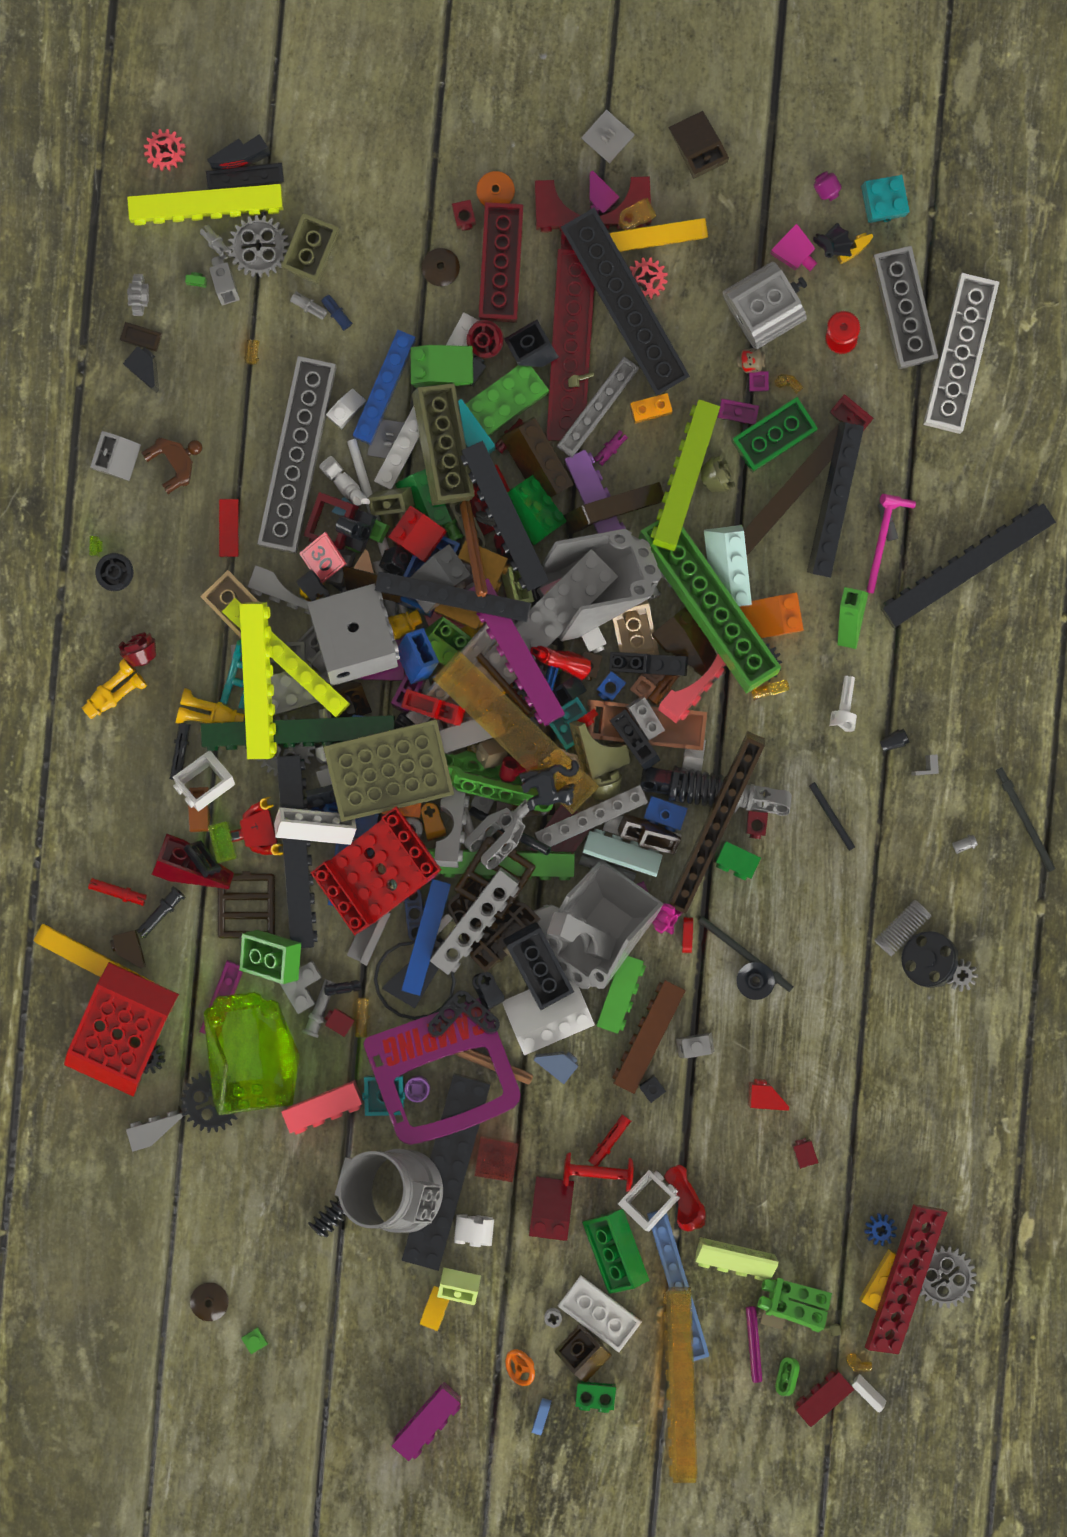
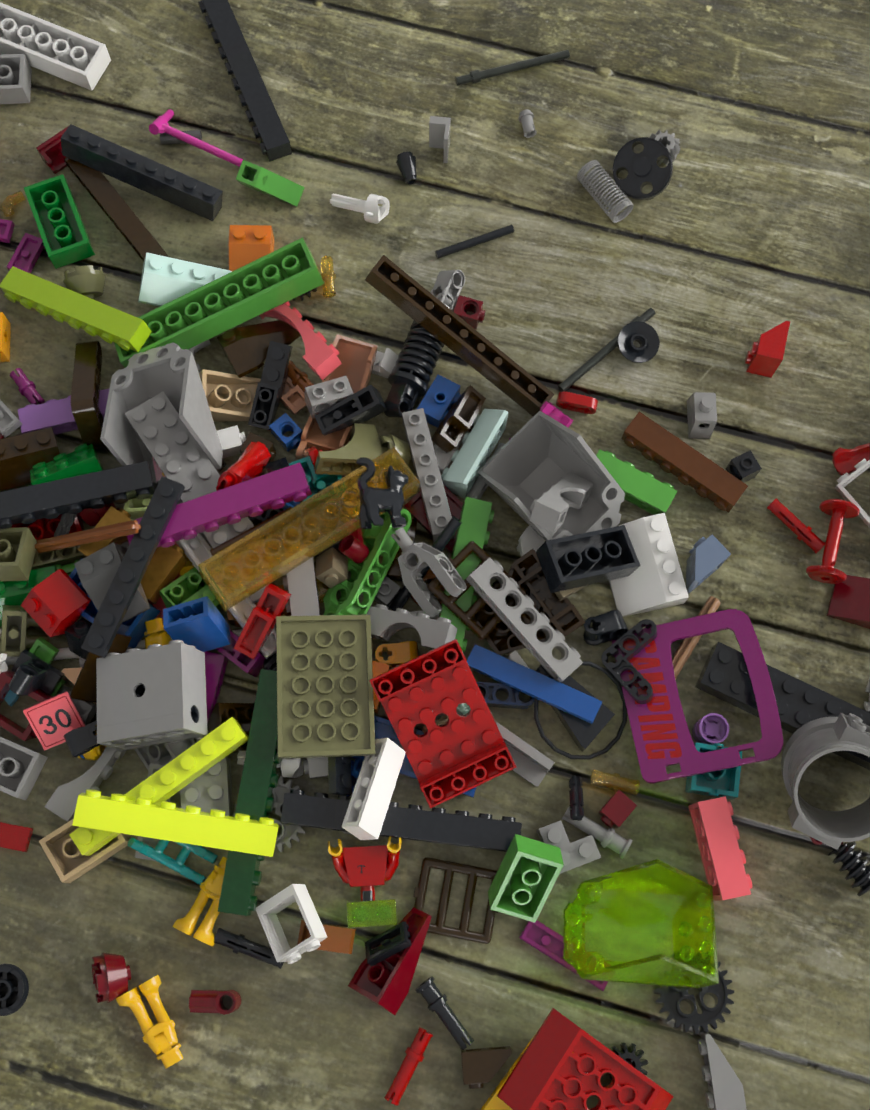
camera: 80 degrees left, 15 degrees down
clear red brick [474,1136,519,1182] -> none
green brick [713,841,761,881] -> none
dark red brick [792,1137,819,1169] -> none
none -> dark red piece [189,990,241,1015]

